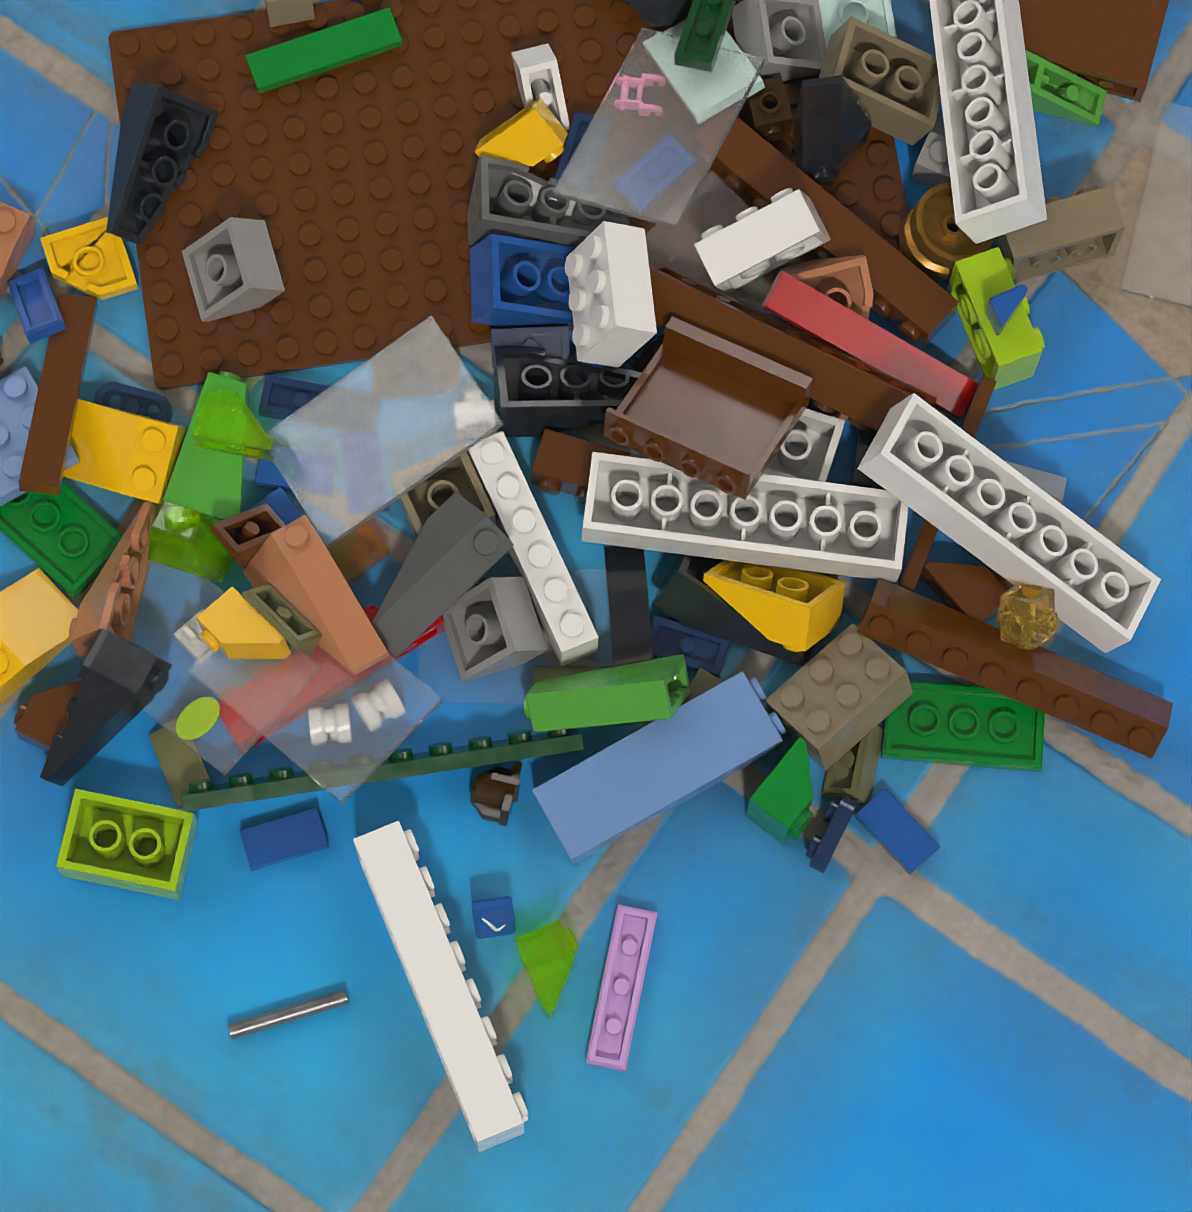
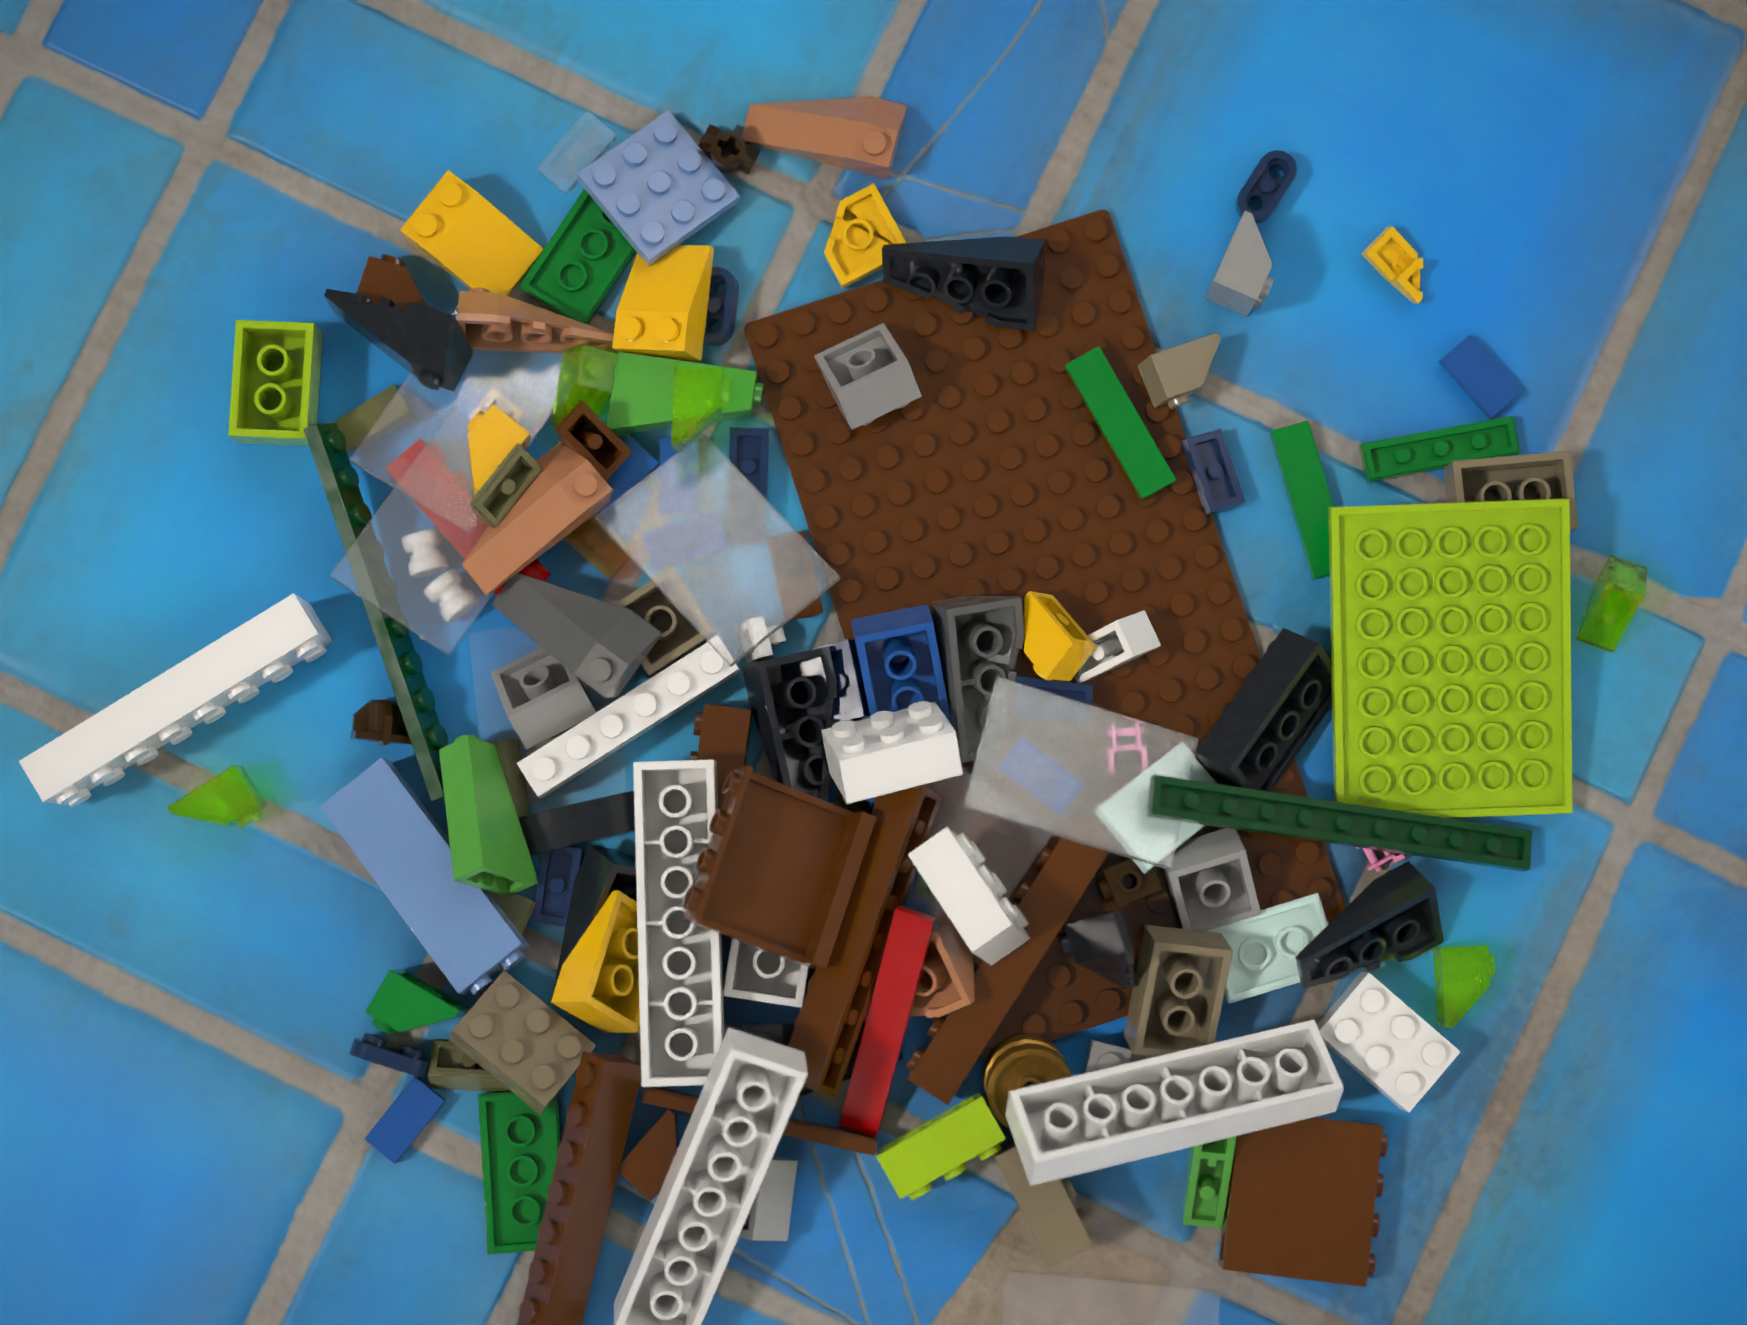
camera: 85 degrees right, 10 degrees up
blue tile [7,267,66,344] -> none
reddish brown tile [18,293,98,495] -> none
lime sticker [176,697,220,740] -> none
flat silver bar [227,989,349,1040] -> none
blue tile [240,807,329,871] -> none
blue slope [471,896,516,939] -> none
lavender tile [586,905,658,1072] -> none
blue slope [985,284,1028,336] -> none
clear yellow brick [997,582,1058,649] -> none

